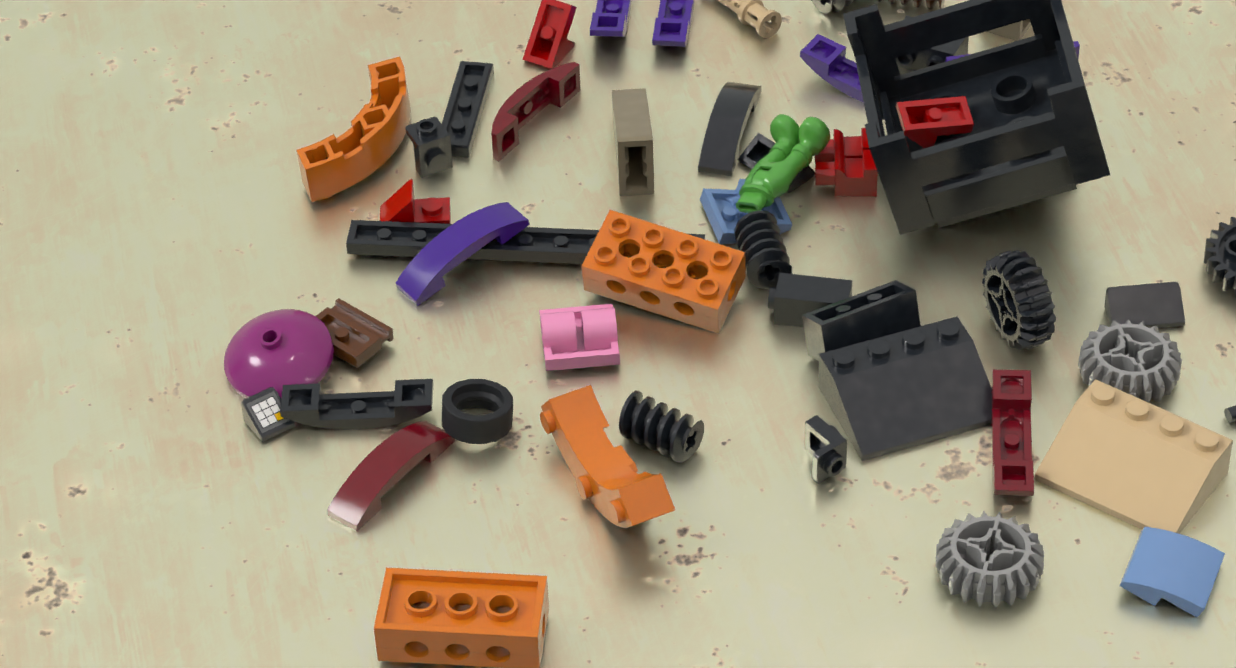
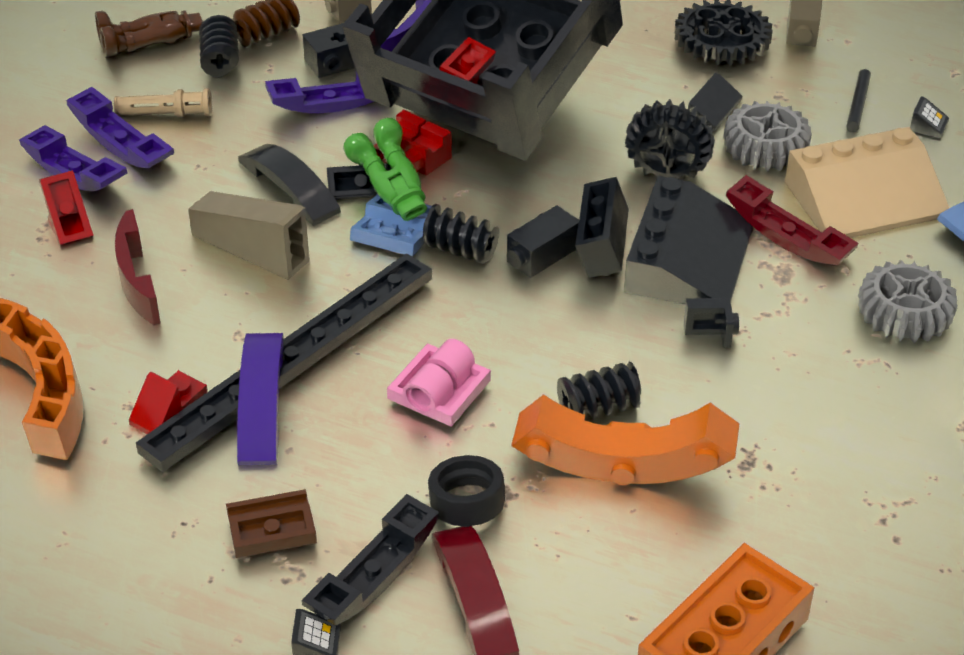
camera: 55 degrees left, 0 degrees up
magenta dish [224,309,334,398] -> none
black bracket [405,117,453,178] -> none
black tile [442,61,494,158] -> none
orange brick [581,210,746,334] -> none

